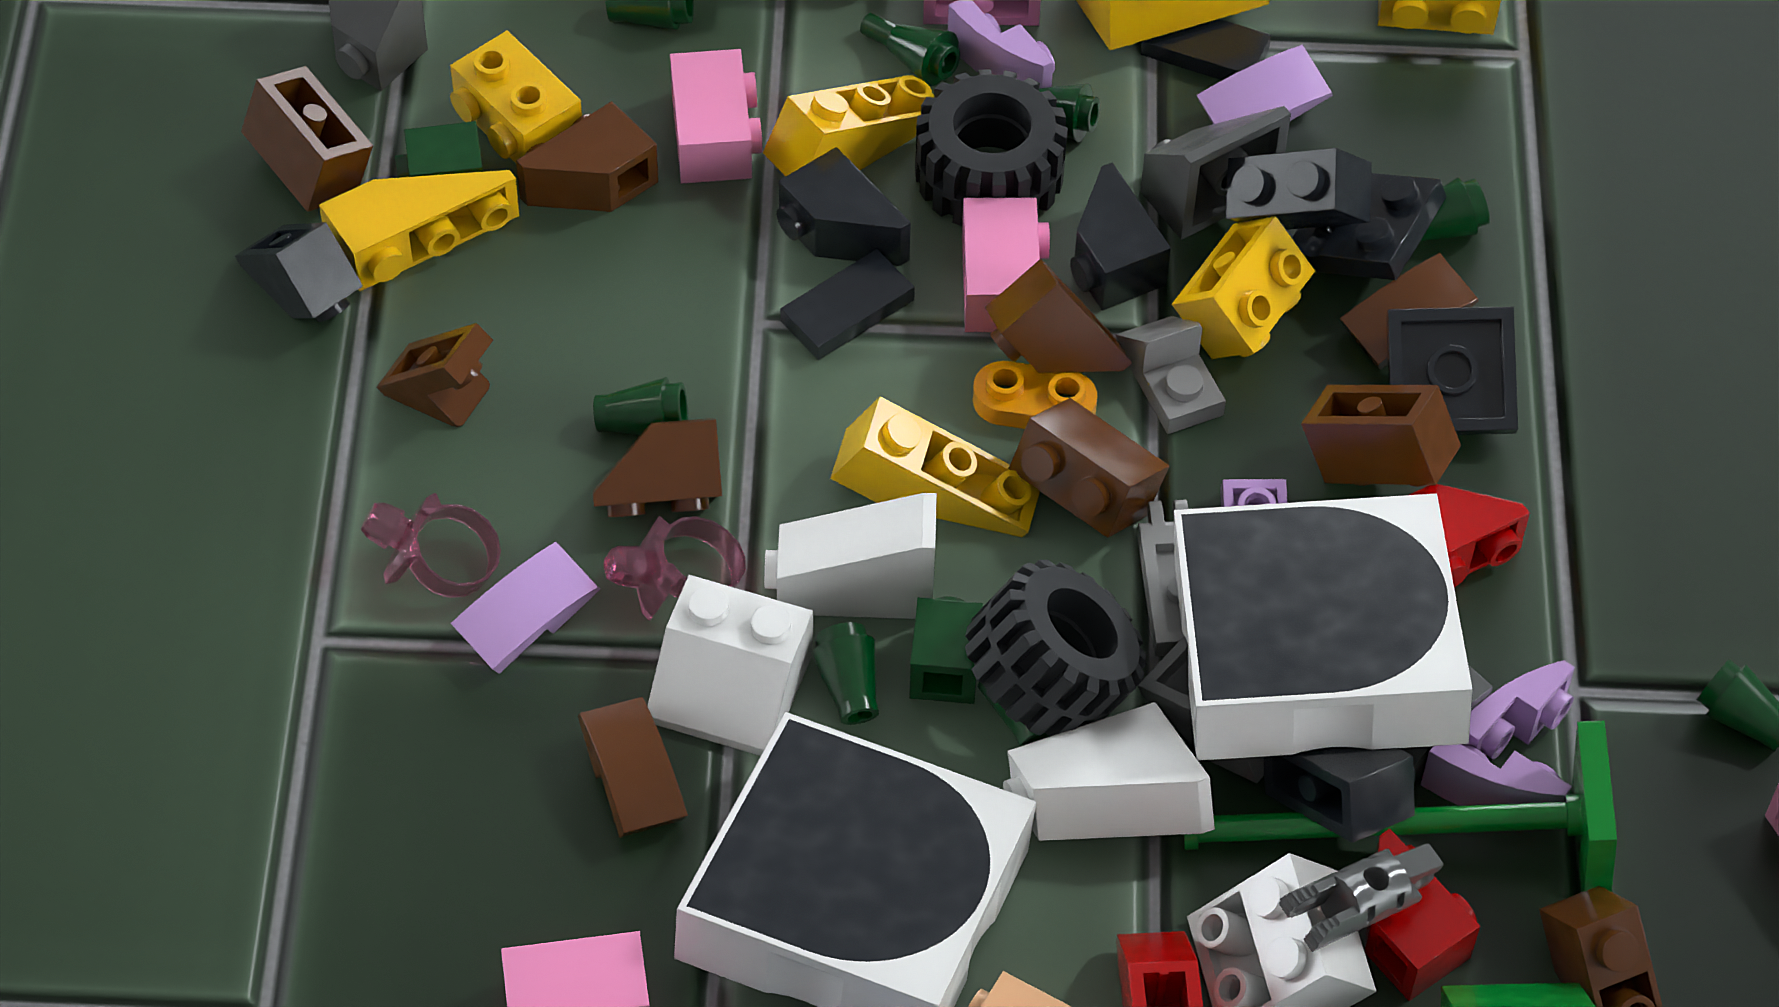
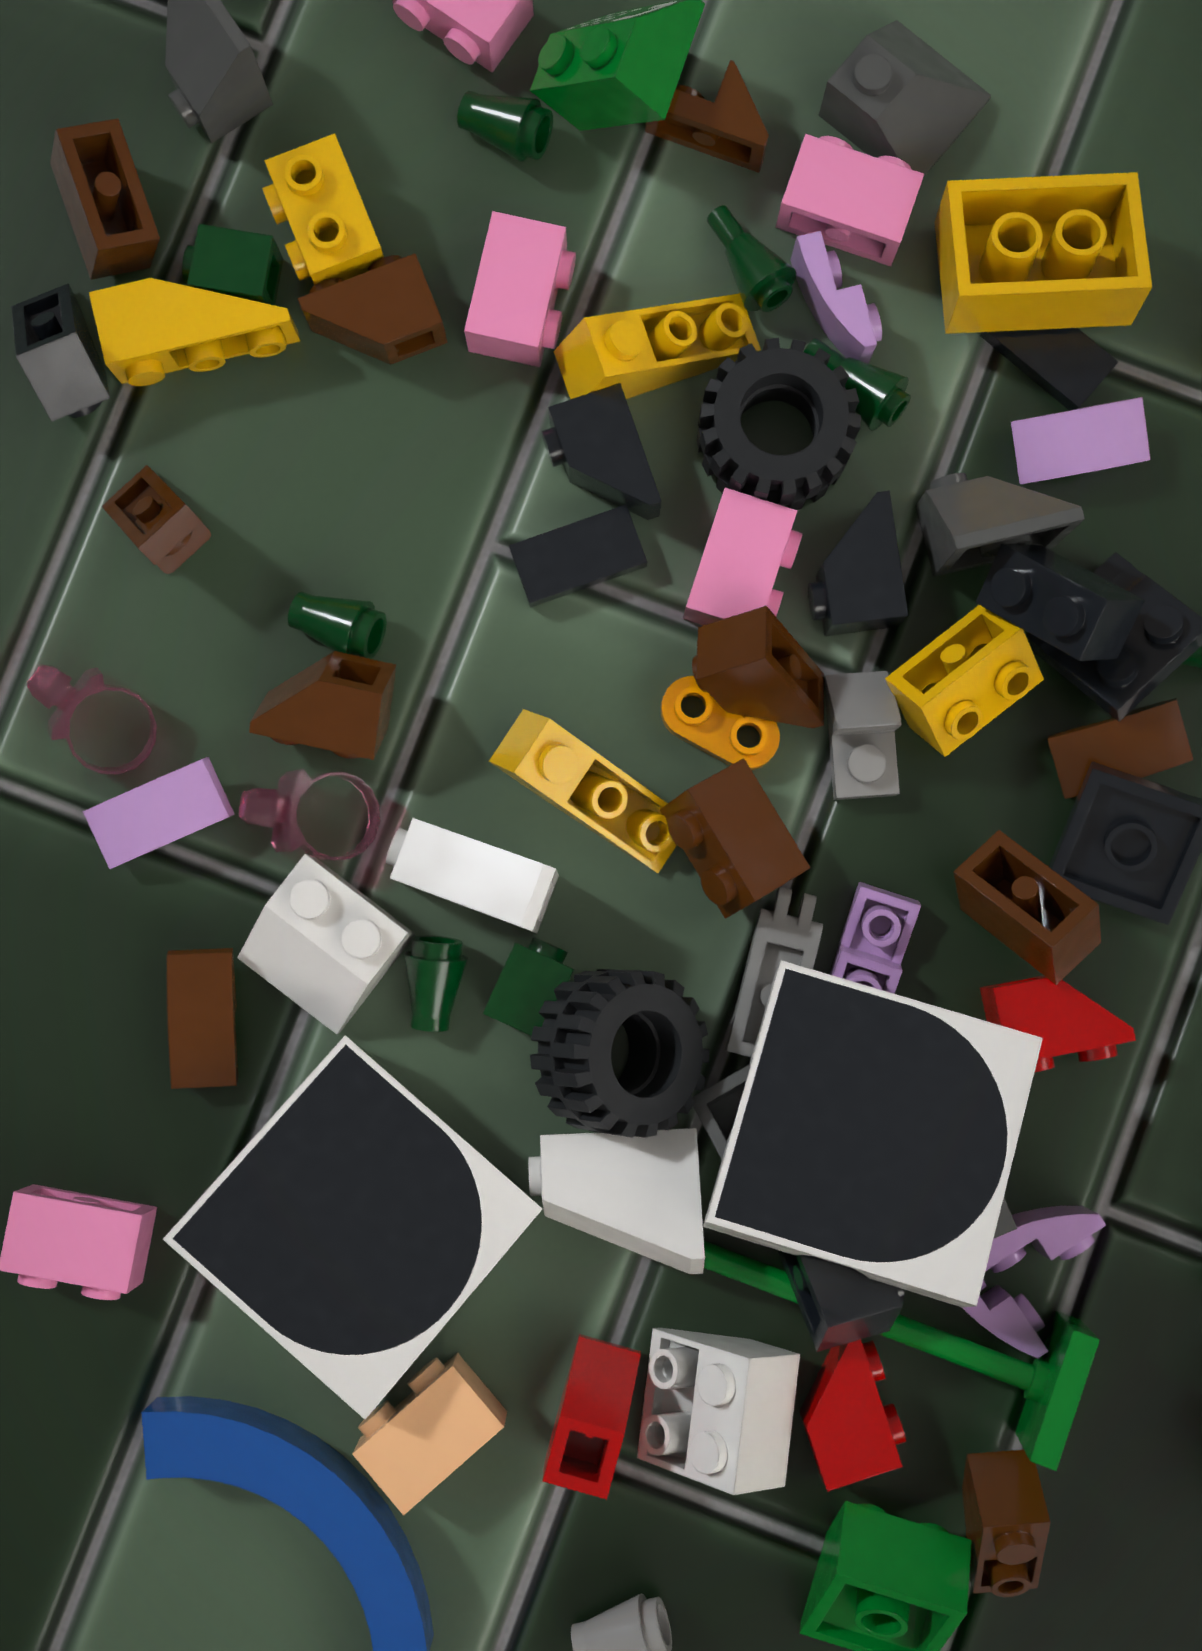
camera: 20 degrees right, 30 degrees up
dark grey hinge [1279,843,1443,952] -> none

